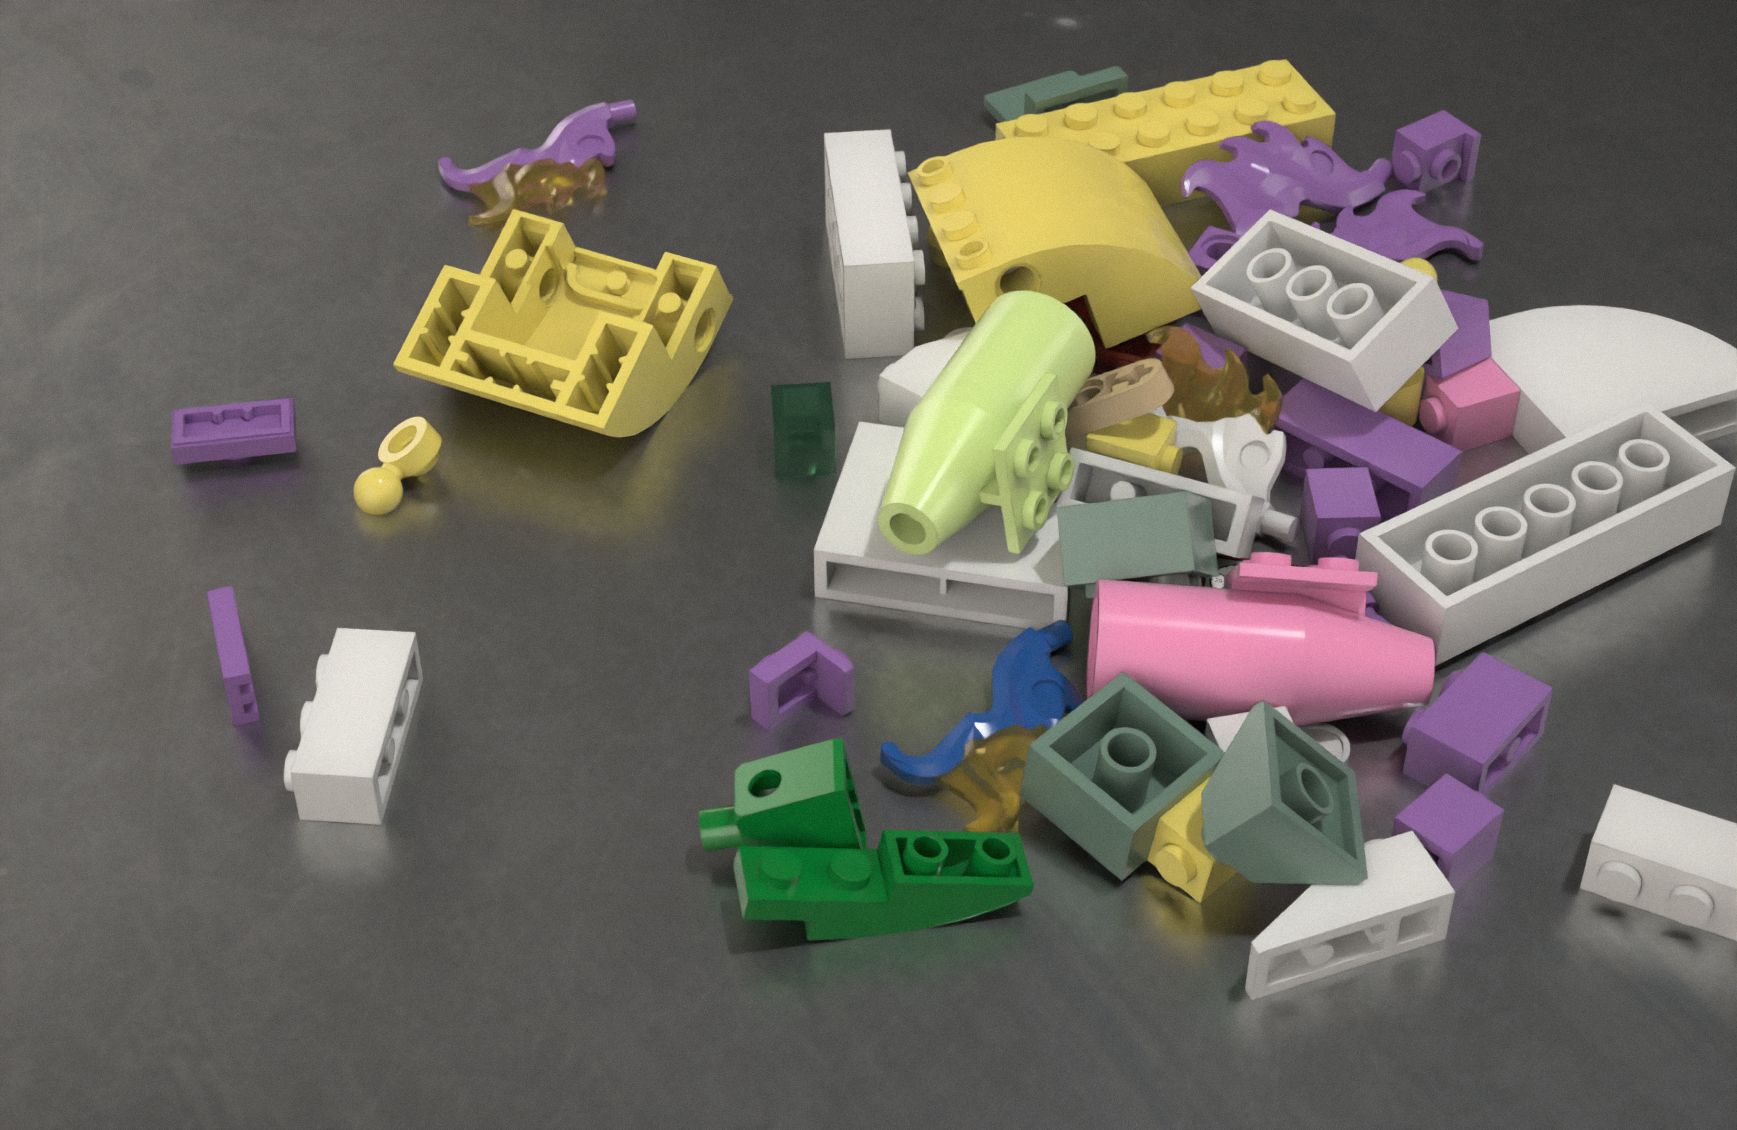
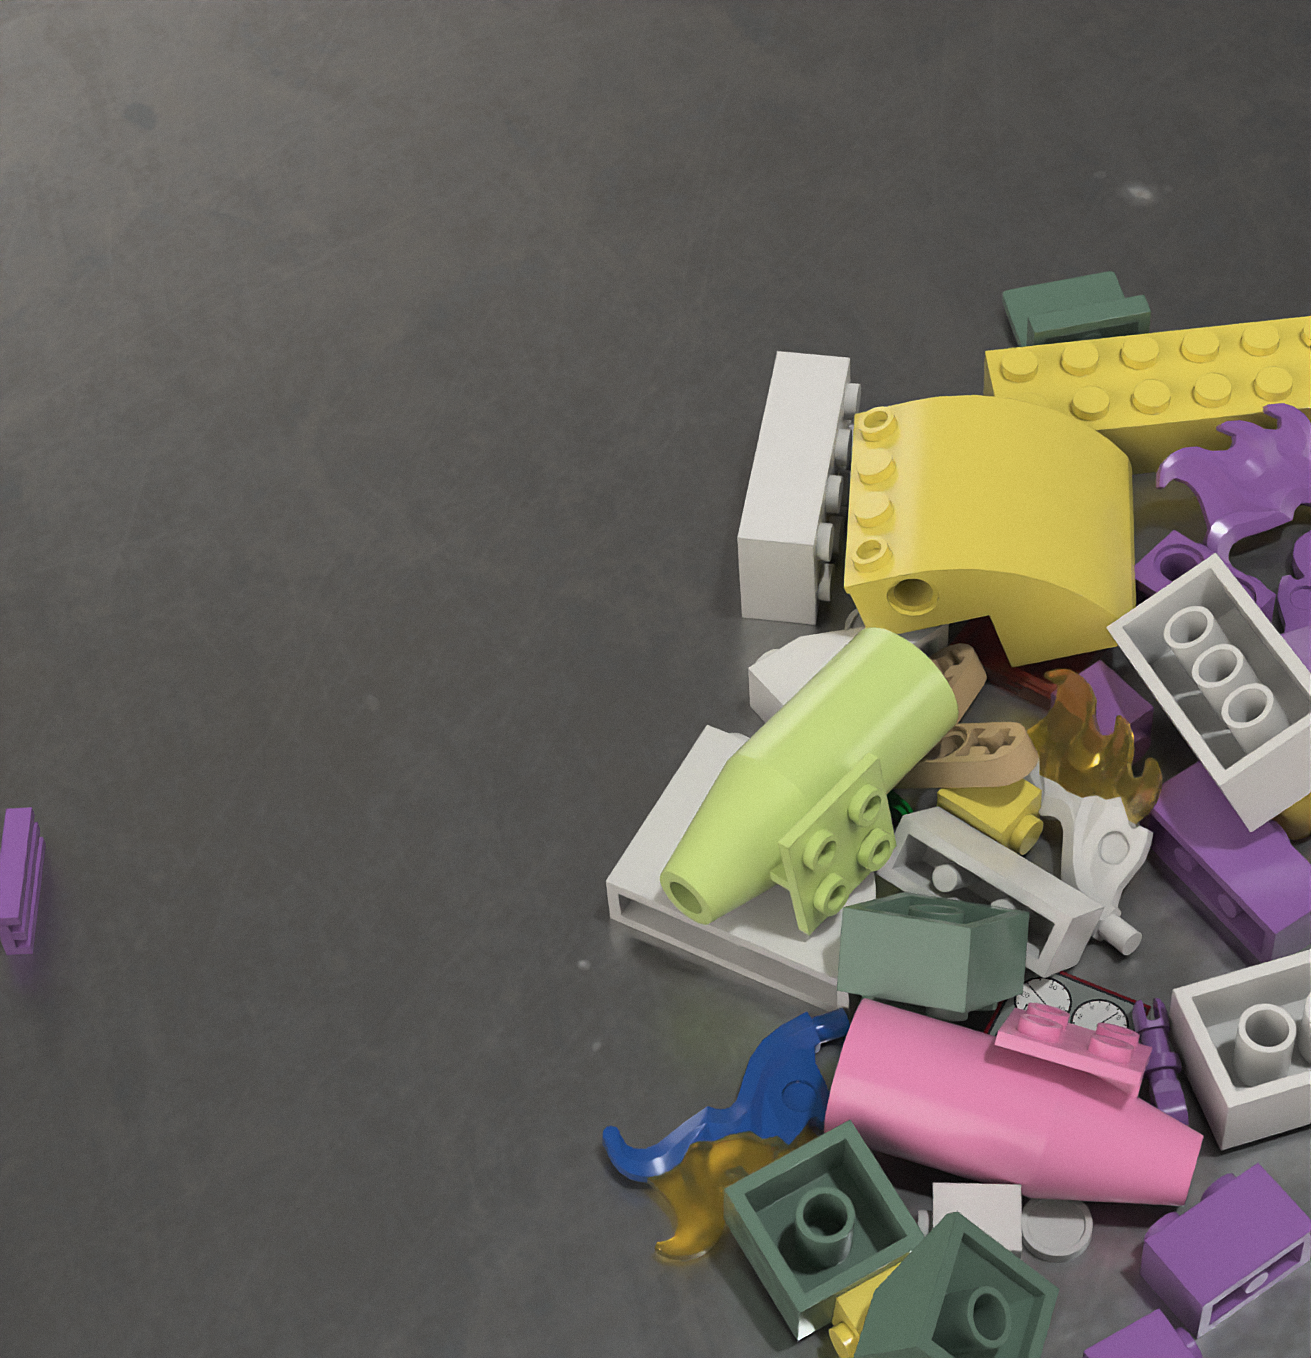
camera: 20 degrees right, 10 degrees up
medium lavender plate [171,398,297,465] -> none
white brick [284,628,423,825] -> none
light yellow plate [353,416,442,515] -> none
light yellow slope [393,209,734,438] -> none
piece [439,99,637,230] -> none
green torso [699,738,868,851] -> none
green slope [733,829,1034,940] -> none
medium lavender bracket [749,631,855,731] -> none
clear green brick [770,382,836,478] -> none
medium lavender brick [1300,467,1381,565] -> none

